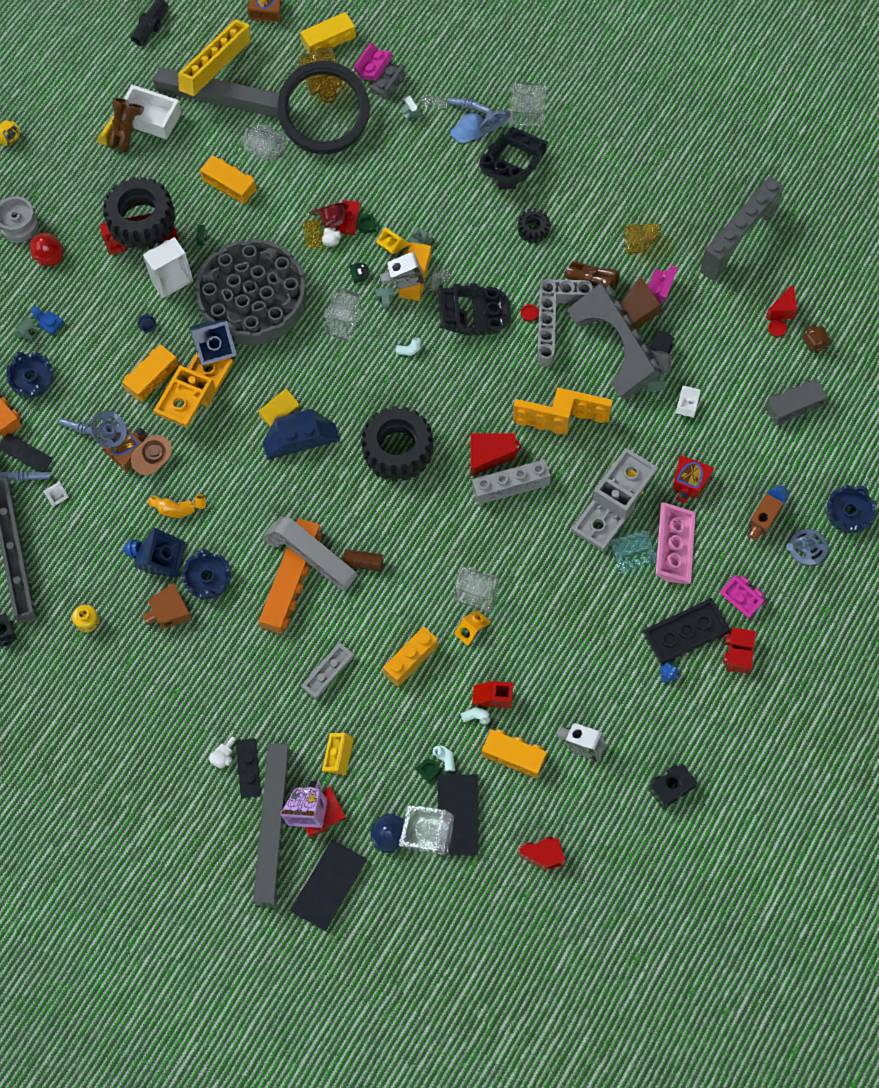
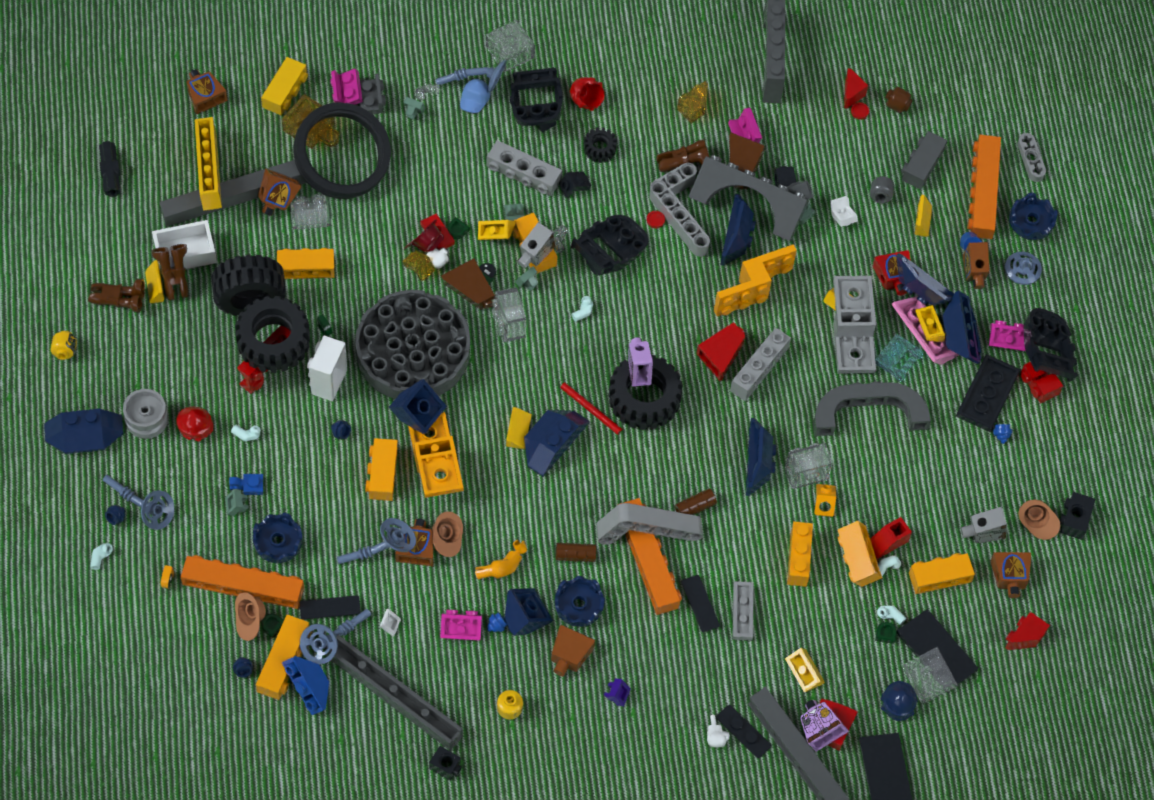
camera: 45 degrees left, 5 degrees down
none -> reddish brown piece [88,279,145,313]
none -> black tyre [211,254,286,316]
none -> light aqua arm [231,425,261,441]
none -> dark orange torso [258,168,301,216]
none -> dark pink bracket [440,609,482,640]
none -> reddish brown slope [441,258,497,310]
none -> light grey brick [486,140,562,196]
none -> reddish brown axle [556,542,596,562]
none -> black bracket [559,172,592,197]
none -> red bar [560,382,622,435]
none -> red hair [570,77,605,111]
none -> dark purple tile [604,678,631,707]
none -> lavender torso [628,338,653,387]
none -> black piece [681,575,720,632]
none -> dark blue wedge [720,194,756,266]
none -> dark blue wedge [746,418,776,496]
none -> dark grey arch [813,381,931,436]
none -> light orange brick [838,521,882,587]
none -> dark grey head [870,176,895,204]
none -> dark blue wedge [896,253,954,306]
none -> yellow slope [914,195,932,237]
none -> yellow slope [915,305,945,342]
none -> dark blue wedge [943,291,982,364]
none -> orange brick [967,134,1001,240]
none -> dark orange torso [991,552,1031,598]
none -> nougat piece [1018,499,1060,540]
none -> black slope [1024,308,1078,382]

